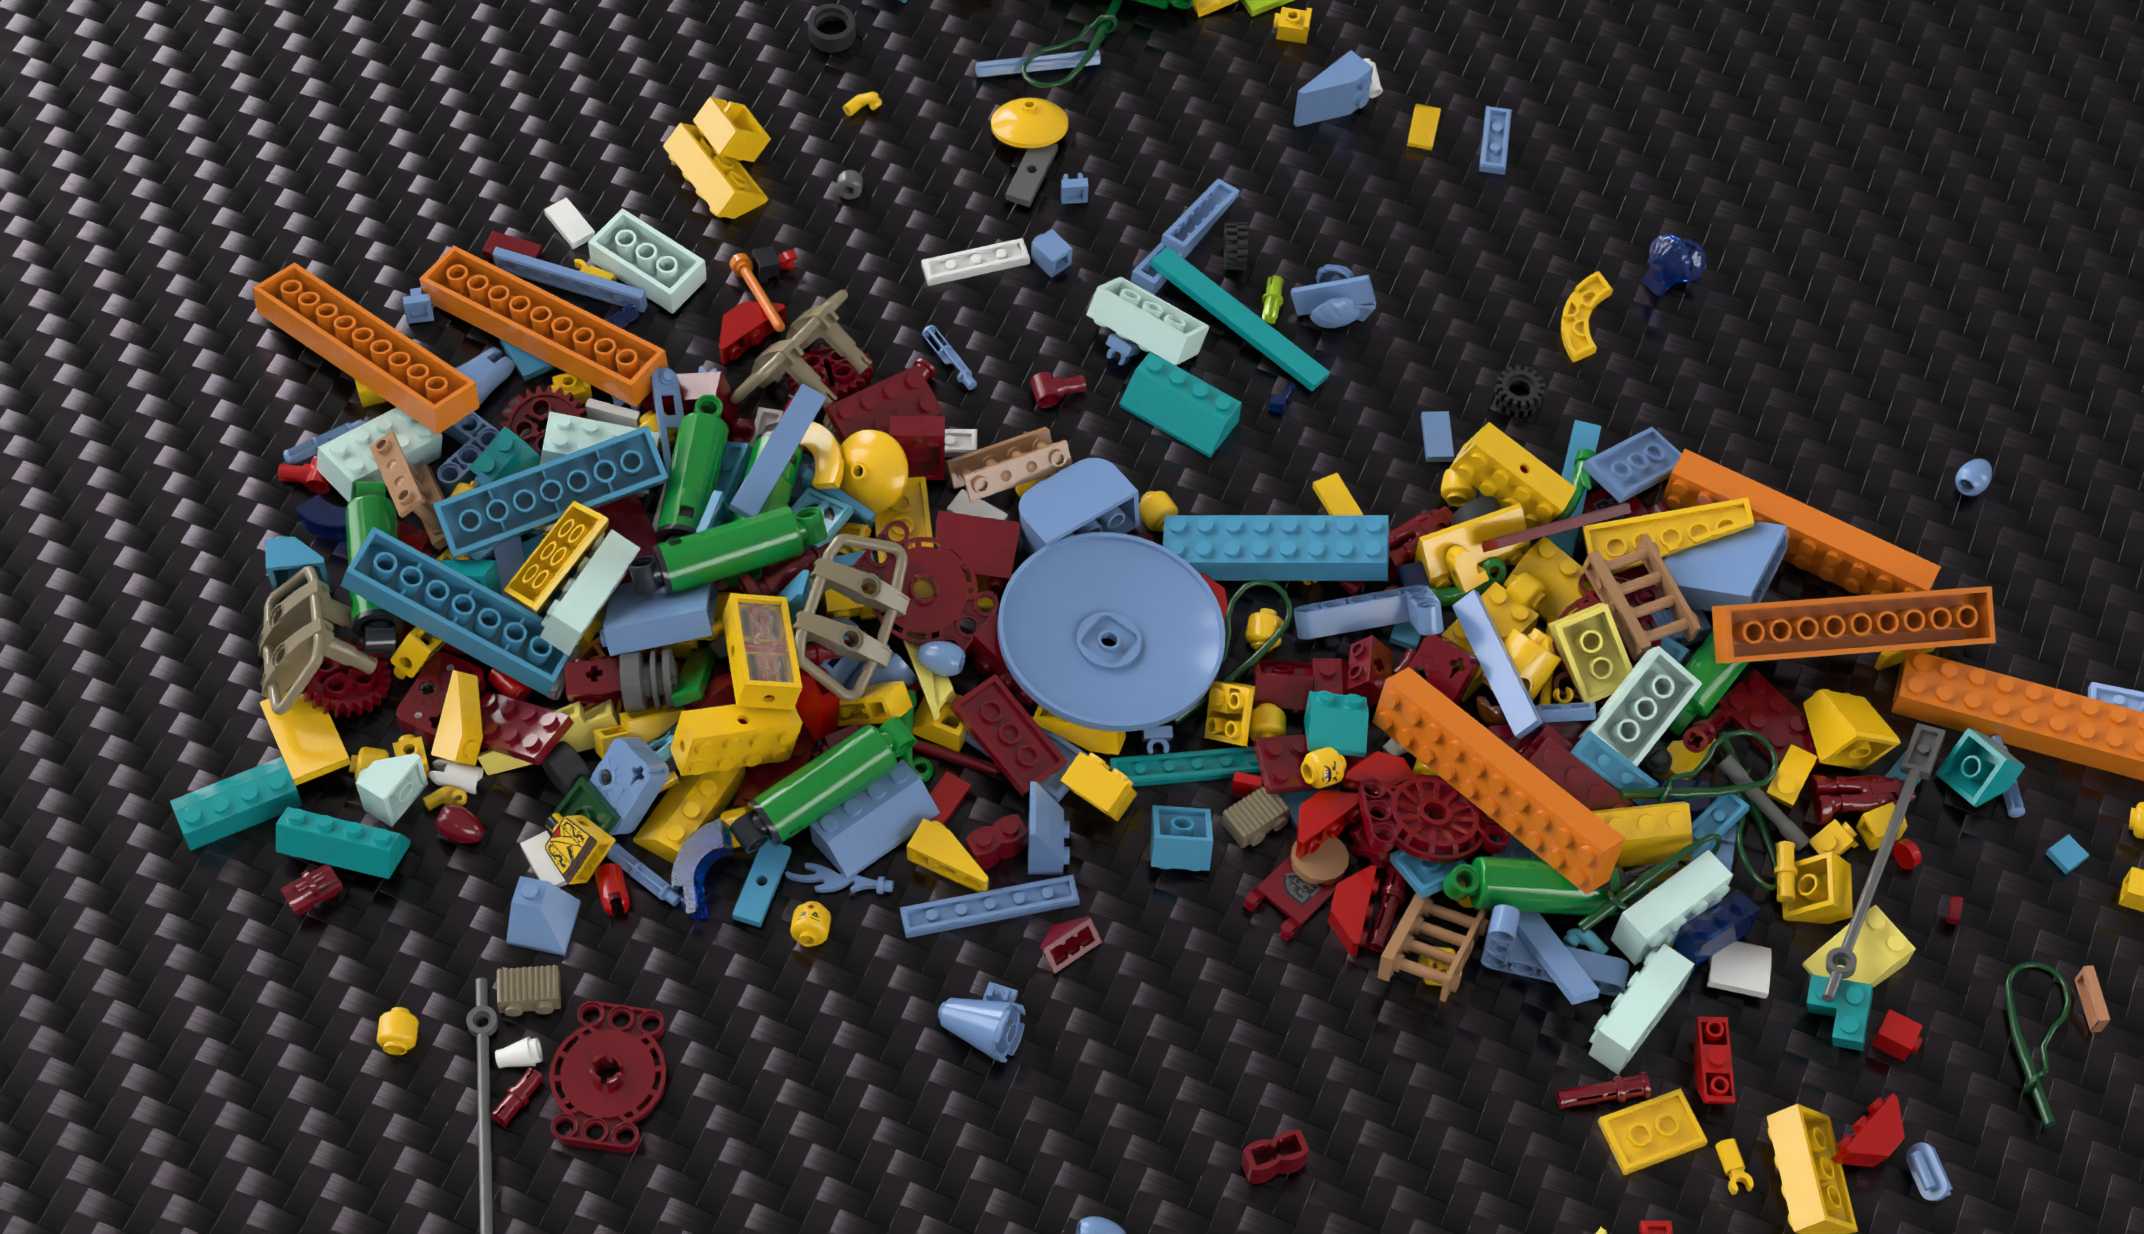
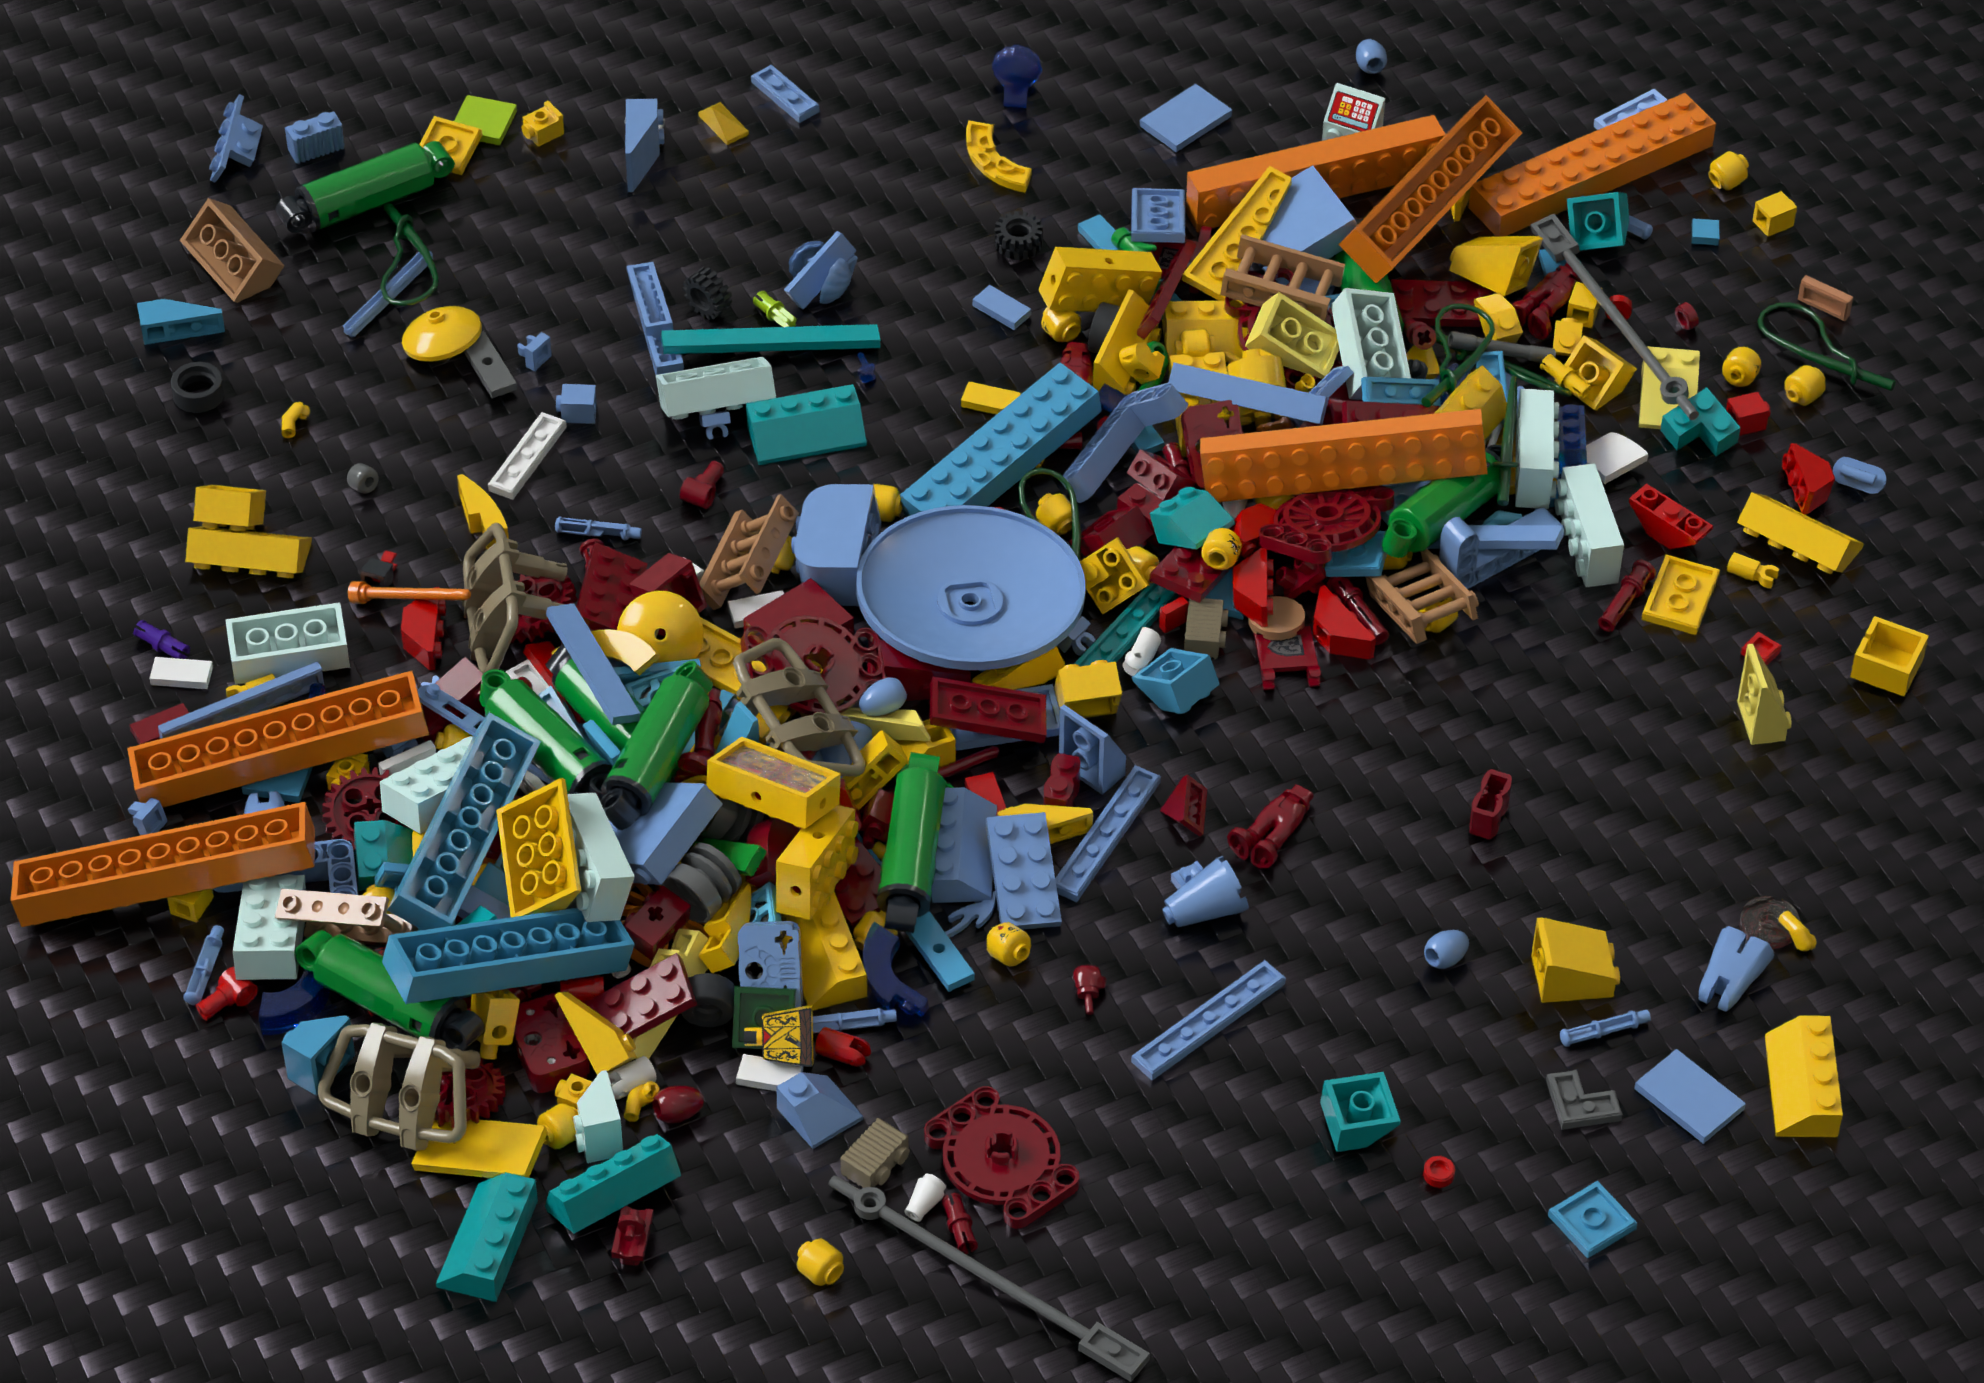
camera: 45 degrees left, 10 degrees down
none -> dark purple pin [133,620,190,659]
none -> yellow slope [457,474,509,550]
none -> medium blue plate [986,812,1062,930]
none -> dark red piece [1073,965,1106,1015]
none -> white piece [1123,627,1161,676]
none -> medium blue tile [1131,960,1286,1080]
none -> medium blue tile [1140,84,1232,152]
none -> dark red piece [1227,785,1314,868]
none -> slope [1322,83,1385,141]
none -> yellow head [1722,347,1761,387]
none -> yellow head [1785,365,1825,406]

